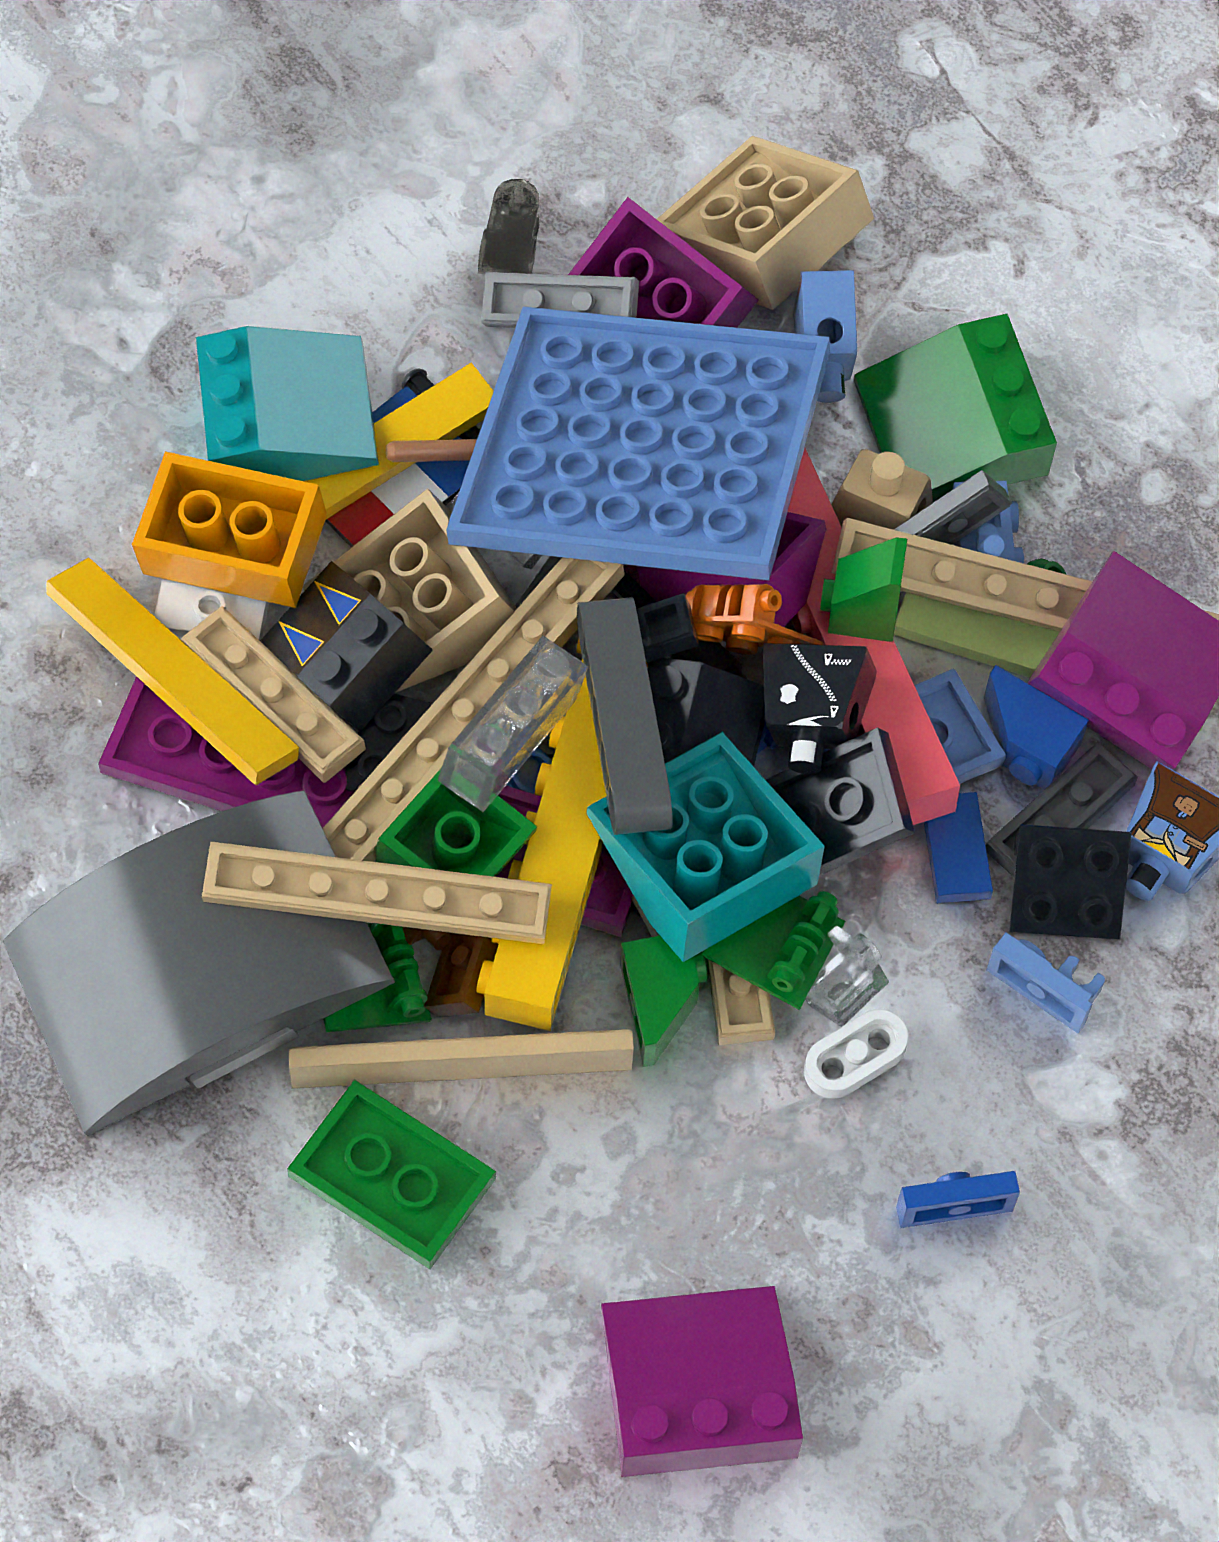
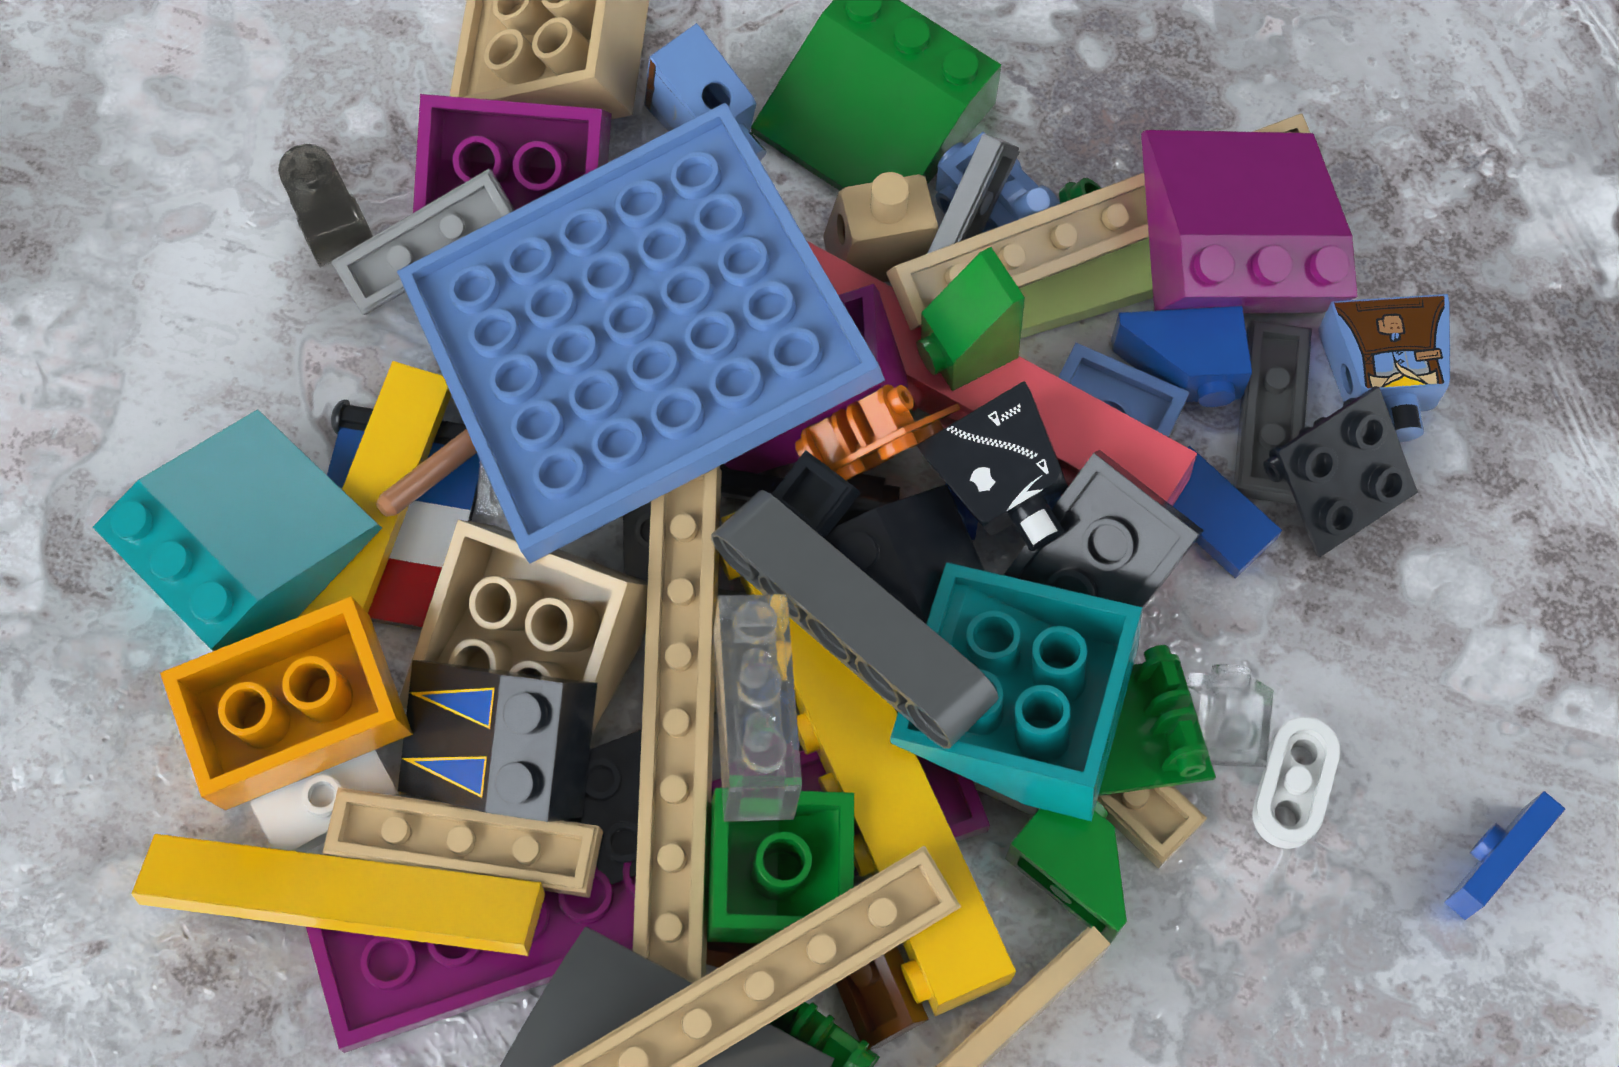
camera: 35 degrees left, 5 degrees up
medium blue plate [987,932,1105,1034] -> none

